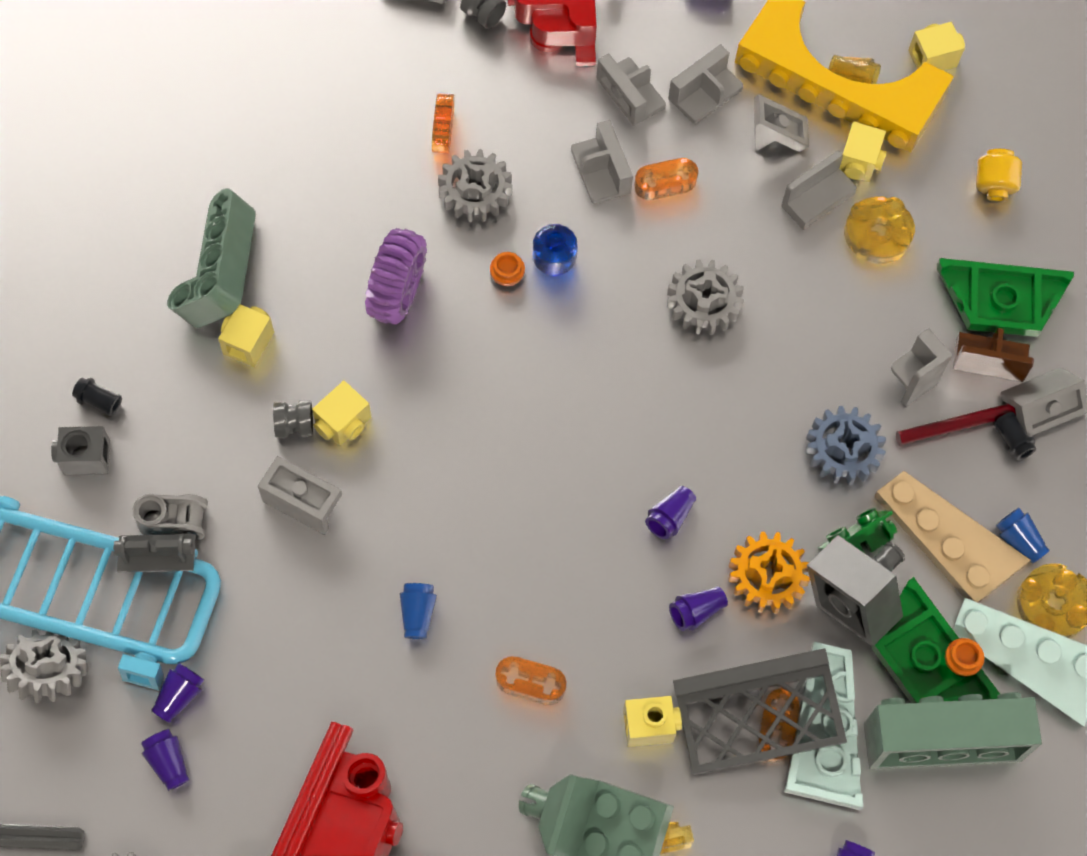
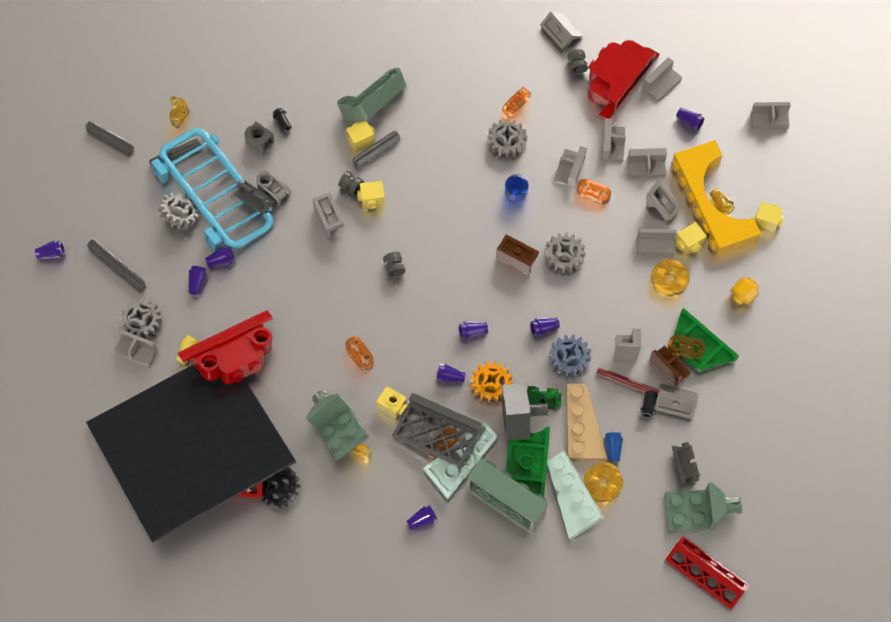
camera: 40 degrees right, 0 degrees up
medium lavender gear [365,228,427,325] -> none
blue cone [399,583,437,639] -> none
orange plate [490,252,525,286] -> none
orange plate [945,638,985,677] -> none
none -> dark grey axle [352,131,400,167]
none -> dark grey wheel [383,252,406,277]
none -> reddish brown panel [496,234,539,275]
none -> dark purple cone [530,317,560,337]
none -> clear orange beam [668,335,705,358]

